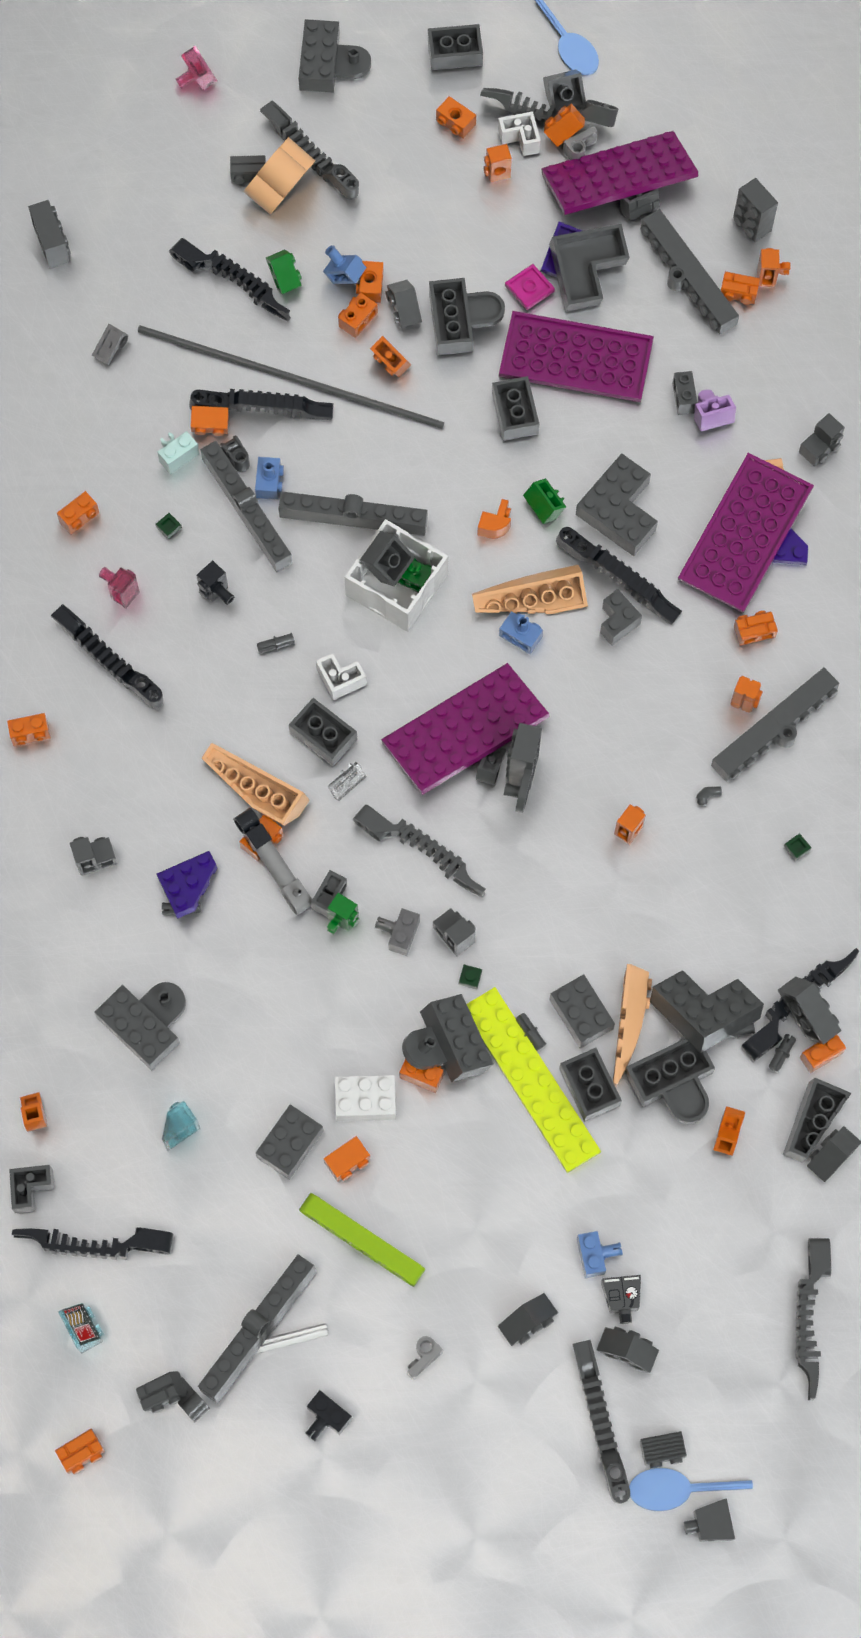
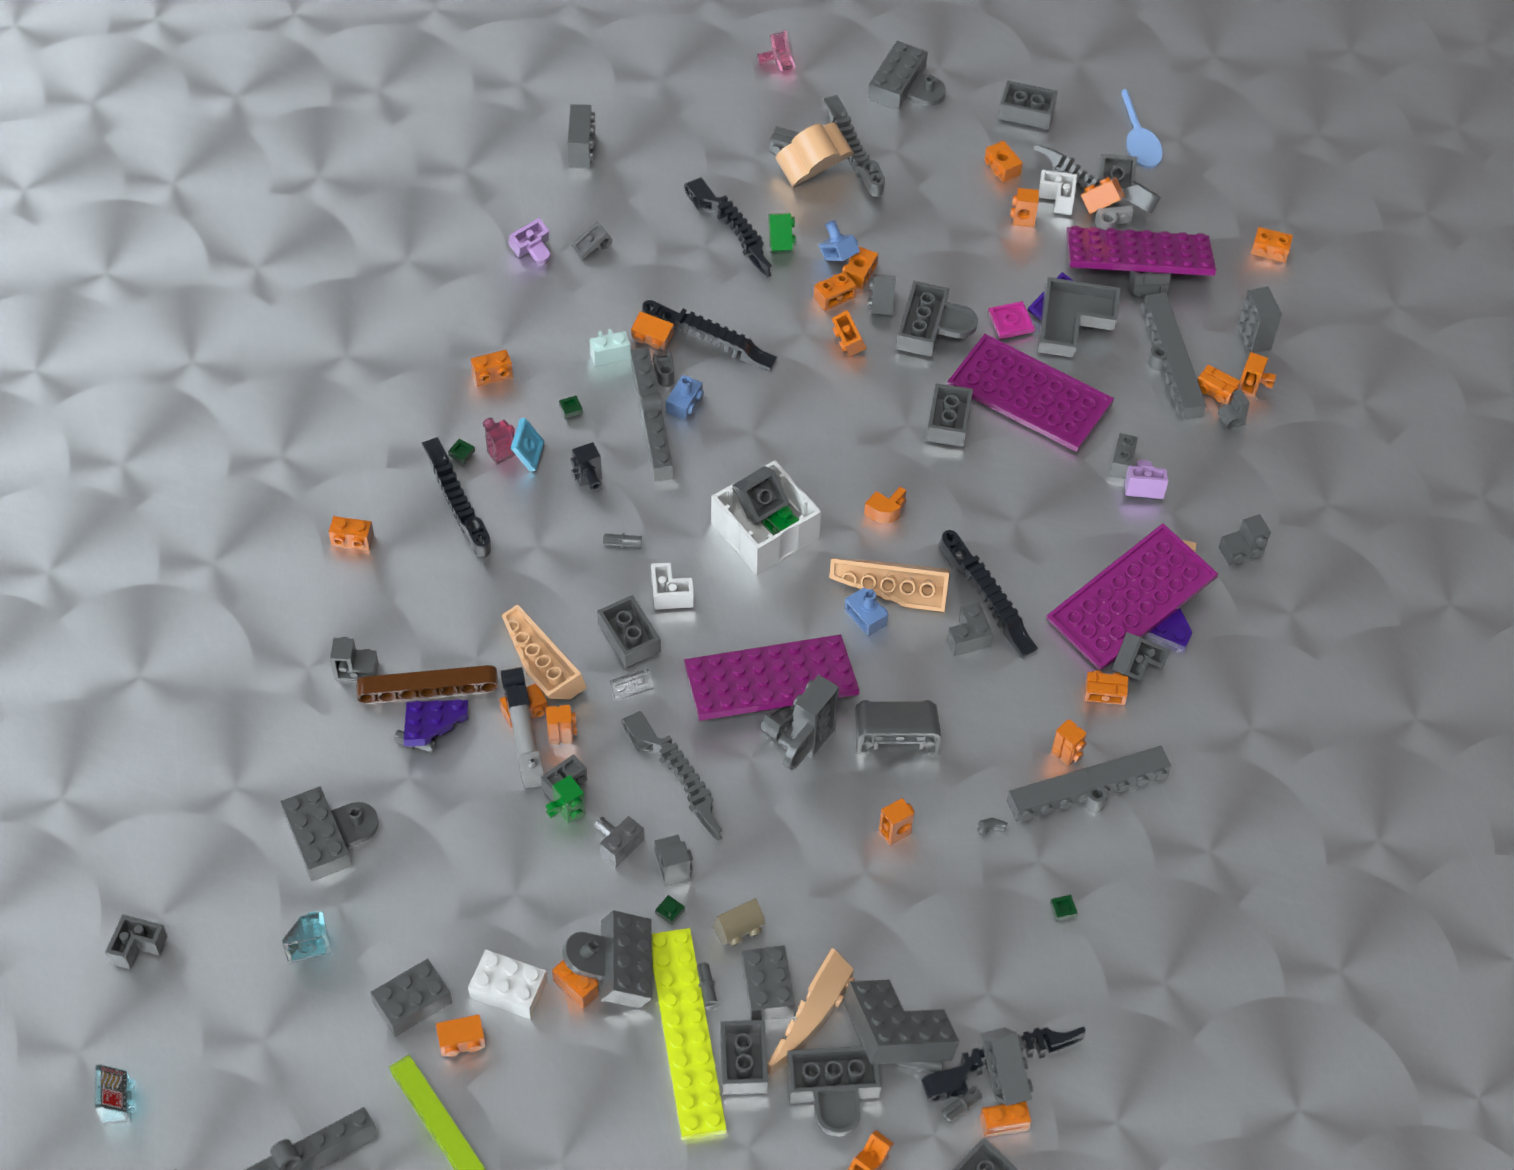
camera: 20 degrees right, 15 degrees down
black piece [11,1227,173,1260] -> none
orange brick [20,1092,47,1132] -> none
dark grey piece [138,325,444,429] -> none
dark grey hinge [278,491,428,536] -> none
green brick [523,478,566,524] -> none
dark grey piece [575,453,658,556] -> none
none -> reddish brown beam [356,665,498,703]
none -> dark green plate [448,439,475,464]
none -> lavender brick [509,218,550,265]
none -> medium azure tile [510,418,545,472]
none -> orange brick [546,705,577,745]
none -> dark tan brick [712,898,765,947]
none -> dark grey windscreen [855,700,941,754]
none -> dark grey brick [1112,633,1171,681]
none -> dark grey plate [1218,389,1250,430]
none -> orange brick [1251,227,1293,262]

